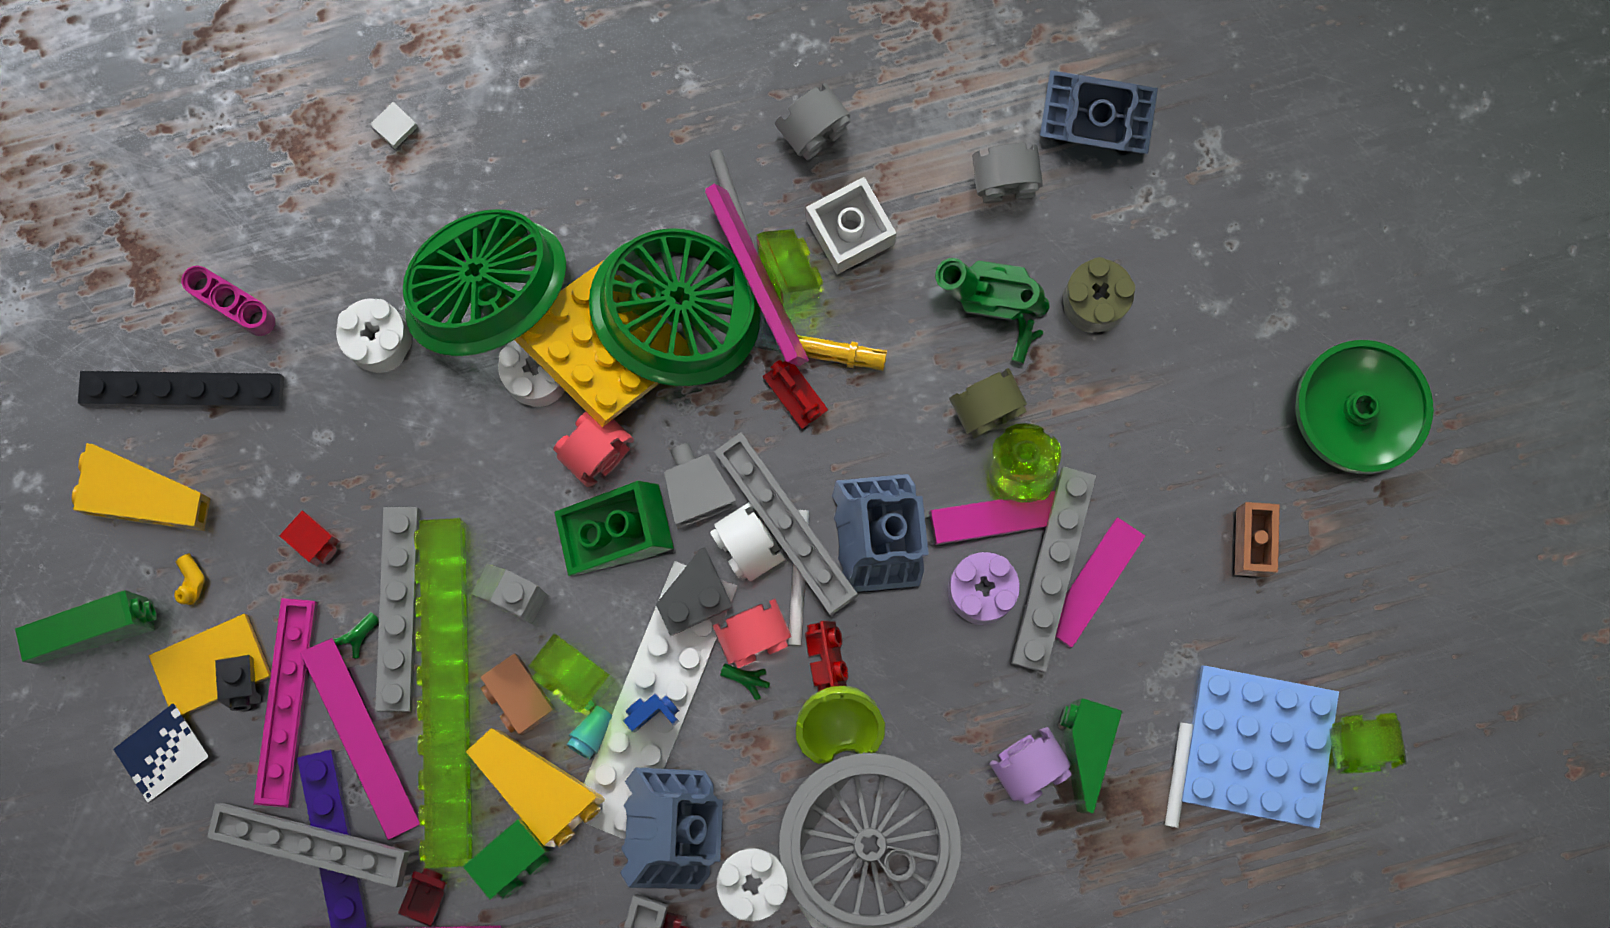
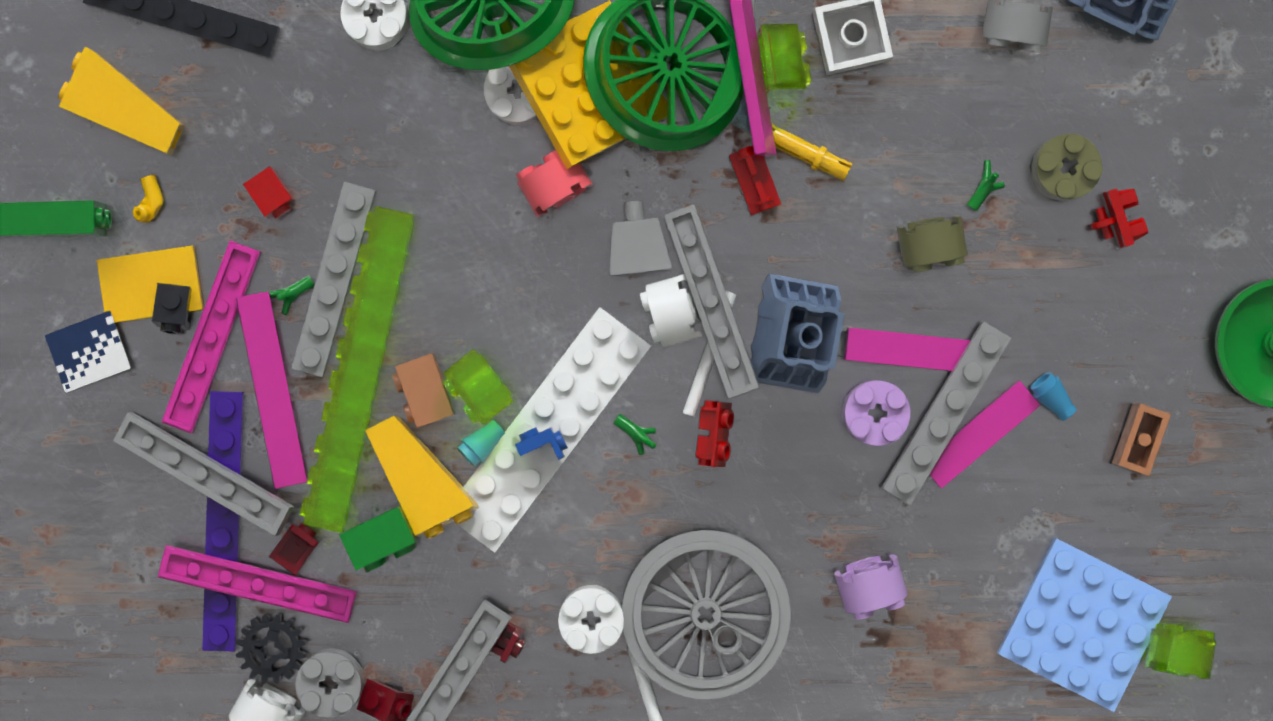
camera: 20 degrees right, 10 degrees up
light grey slope [471,564,548,624] -> none
green slope [554,481,674,576] -> none
sand blue slope [620,767,723,889] -> none
dark grey wing [656,547,733,636] -> none
coral brick [712,598,792,668] -> none
lime cylinder [796,686,885,764] -> none
green piece [935,258,1050,320] -> none
clear neon green brick [989,423,1061,502] -> none
green slope [1060,698,1122,814] -> none
white bar [1165,723,1194,828] -> none
none -> dark azure cone [1031,372,1077,421]
none -> red hips [1090,188,1149,248]

